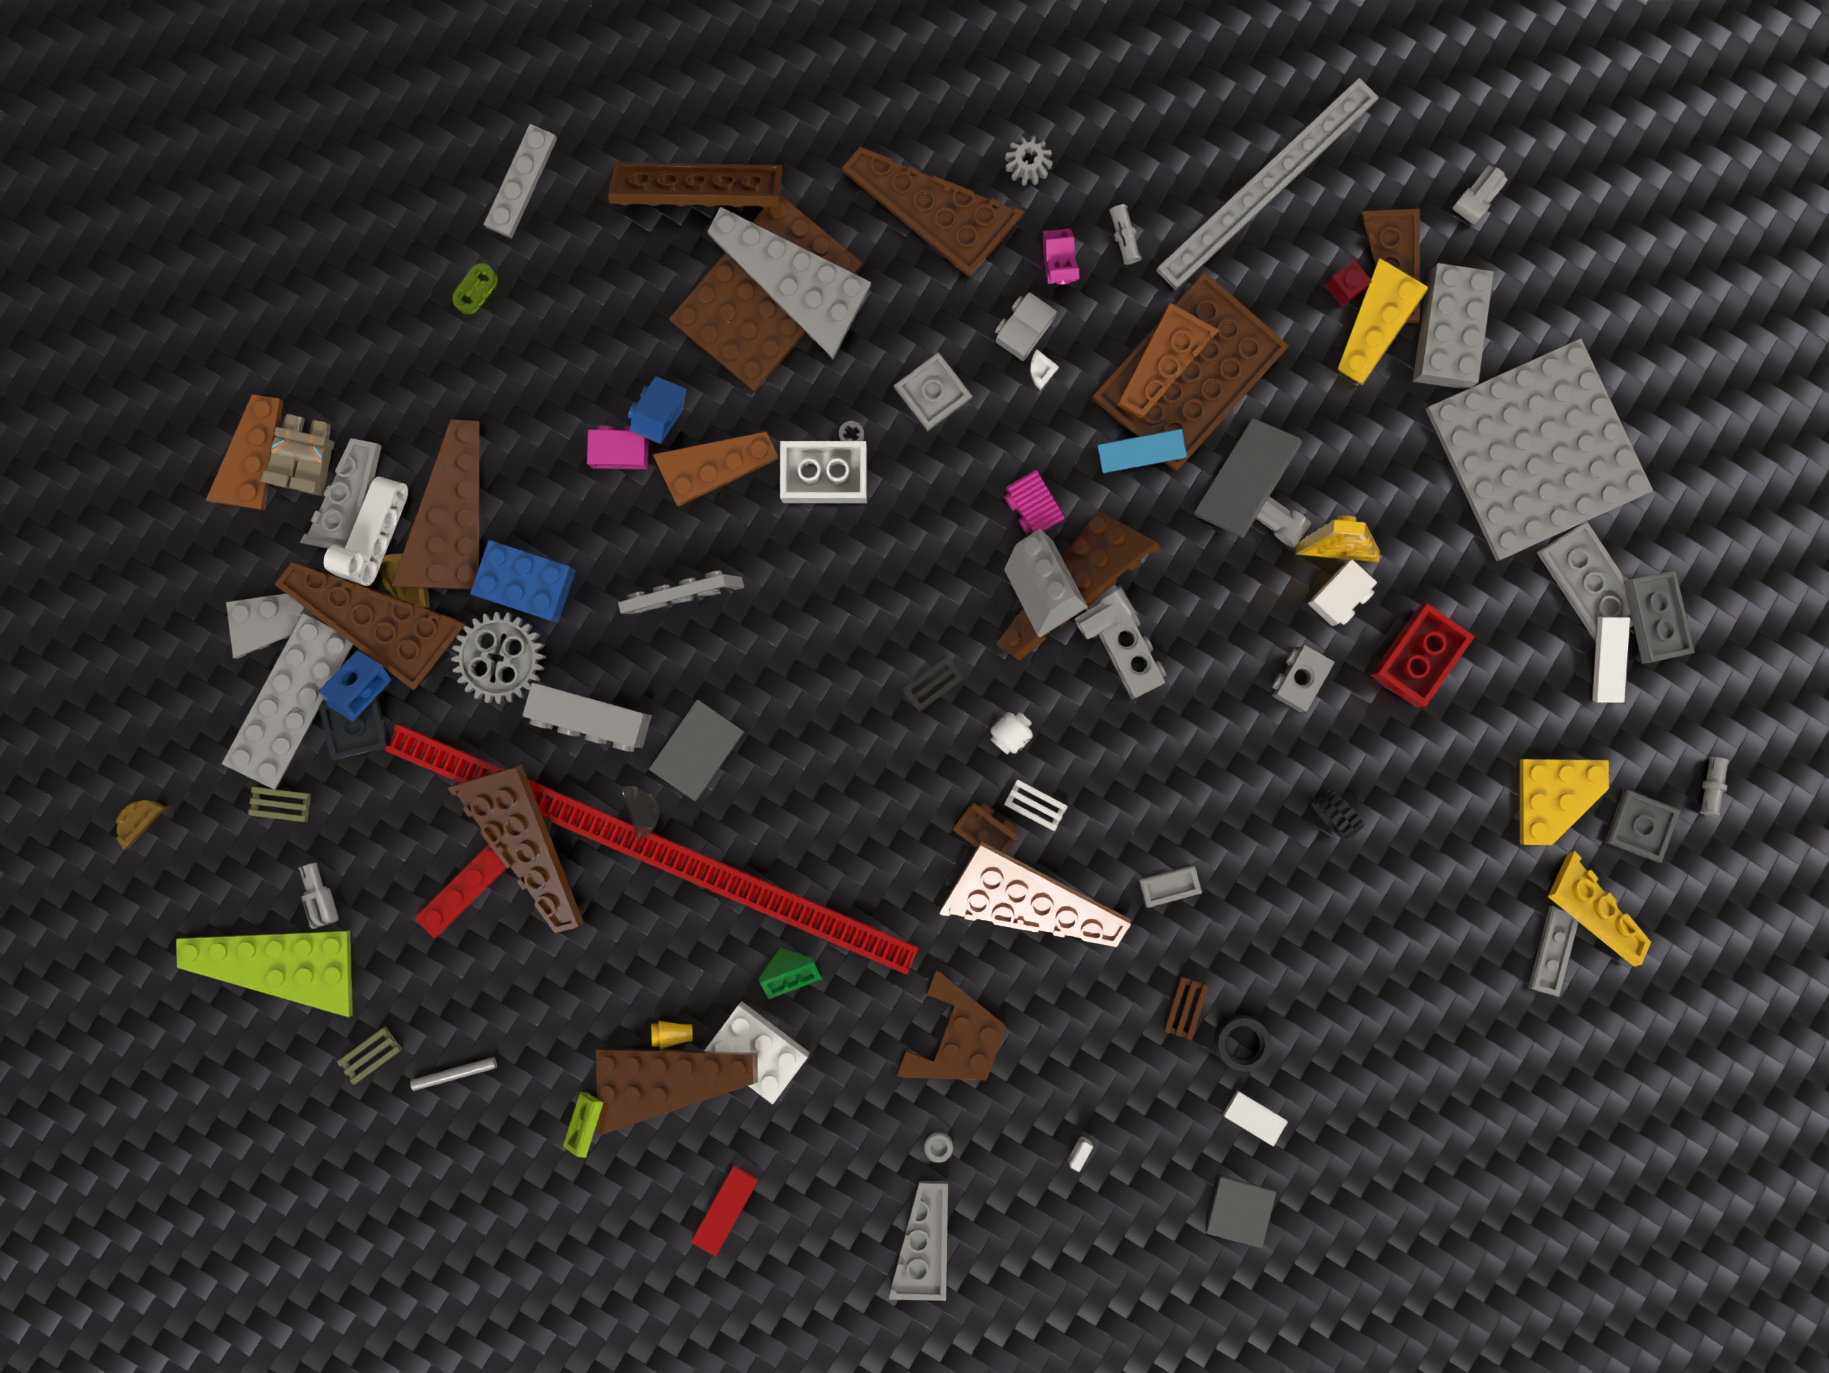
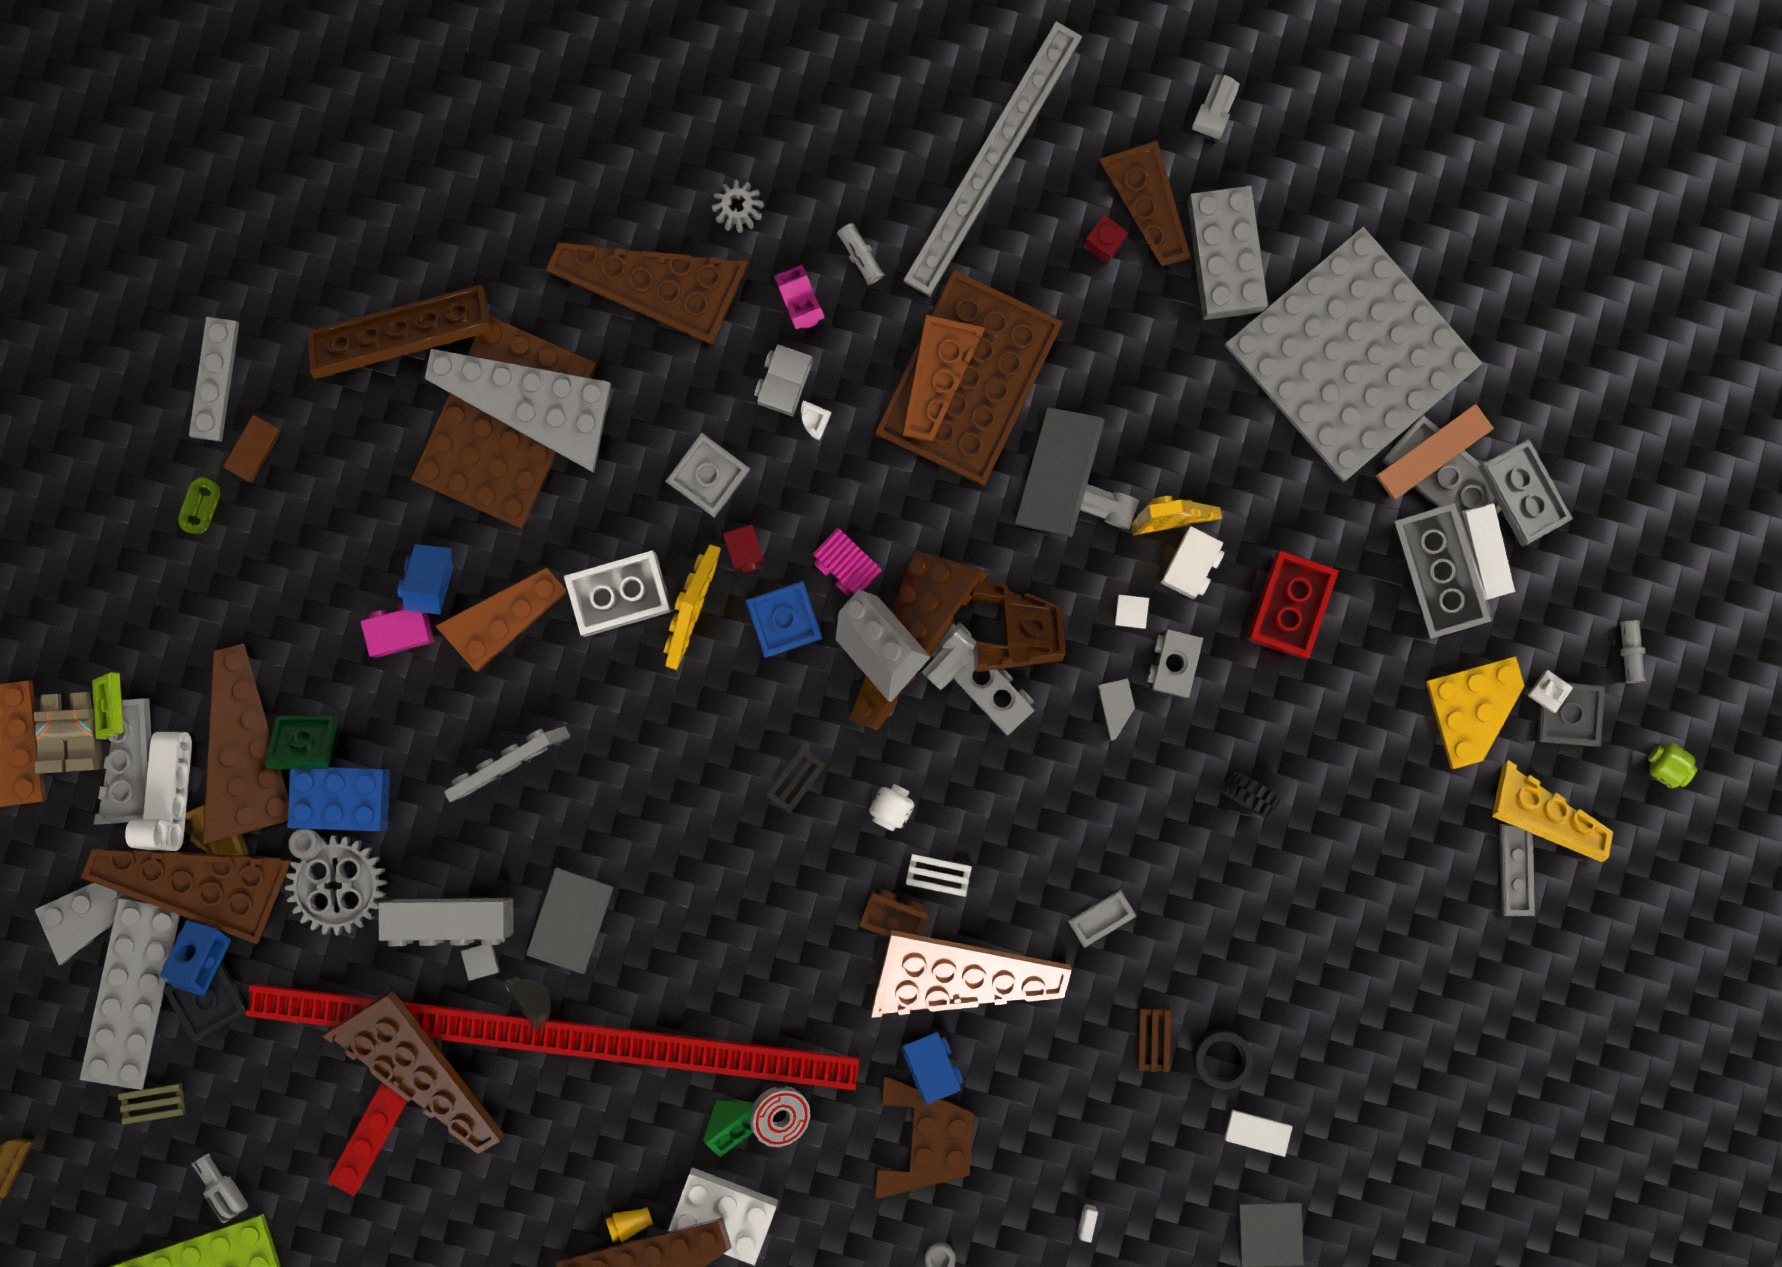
camera: 15 degrees left, 0 degrees up
light grey bush [839,421,864,441] -> none
dark azure tile [1098,429,1187,473] -> none
yellow wing [1338,258,1428,385] -> none
none -> lime tile [92,672,123,740]
none -> reddish brown tile [223,415,282,483]
none -> dark green tile [265,716,338,769]
none -> light grey tile [289,828,322,860]
none -> light grey tile [461,945,500,981]
none -> yellow plate [664,545,721,670]
none -> dark red brick [723,525,765,574]
none -> blue tile [746,581,823,658]
none -> light grey tile [750,1086,811,1147]
none -> blue brick [901,1032,963,1106]
none -> reddish brown wing [970,581,1066,672]
none -> light grey tile [1098,679,1135,740]
none -> white tile [1115,595,1149,629]
none -> nougat tile [1376,404,1494,500]
none -> light grey brick [1395,503,1493,639]
none -> white tile [1528,670,1573,713]
none -> lime head [1648,743,1697,788]

